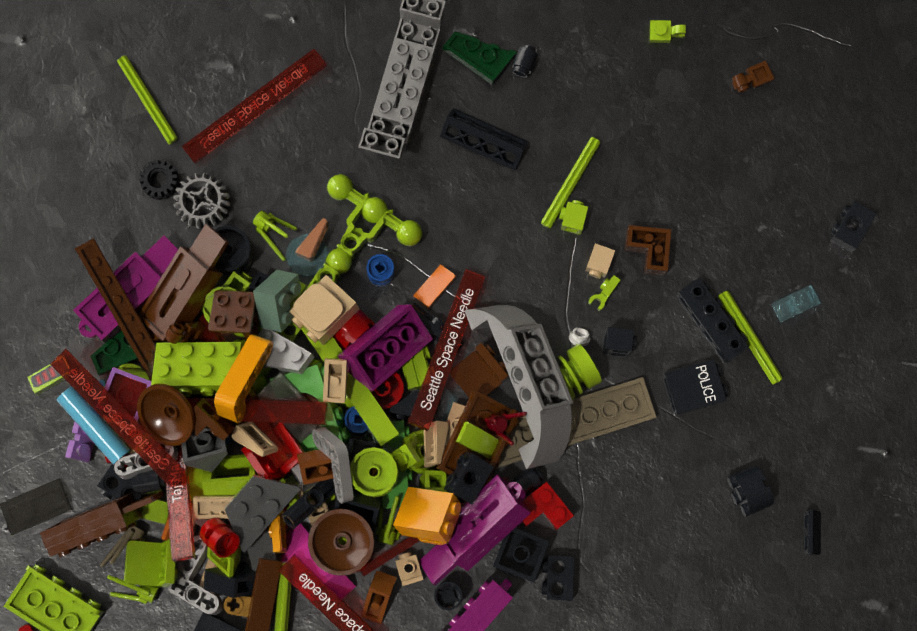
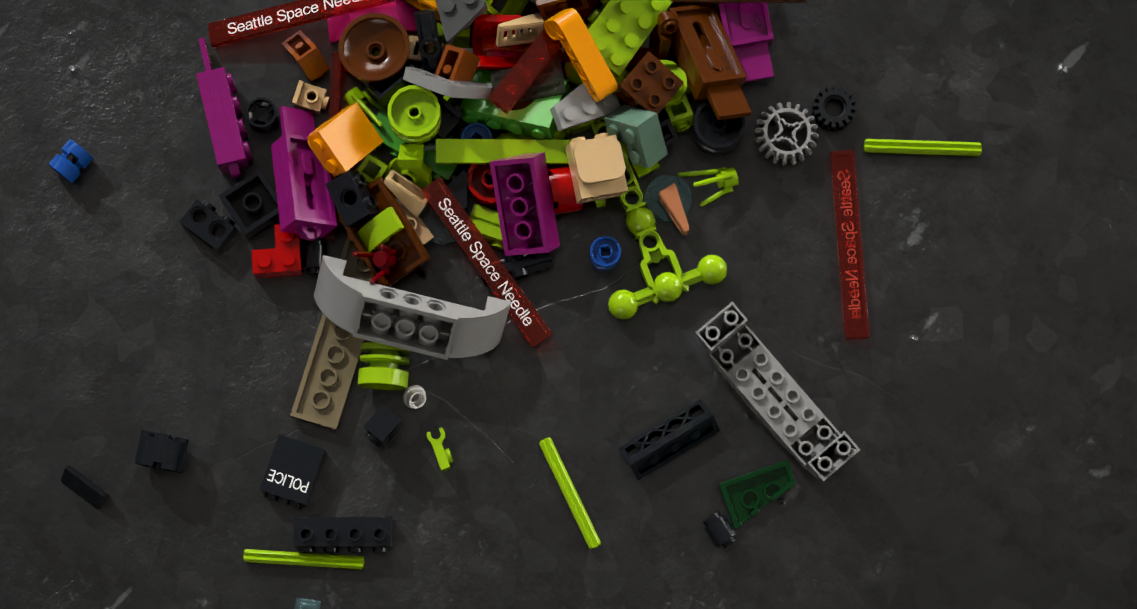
camera: 120 degrees right, 0 degrees up
tan slope [323,358,349,403] -> none
orange slope [413,264,456,309] -> none
reddish brown bracket [450,343,508,398] -> none
lime brick [559,200,588,235] -> none
tan brick [585,243,615,279] -> none
reddish brown brick [625,225,671,276] -> none

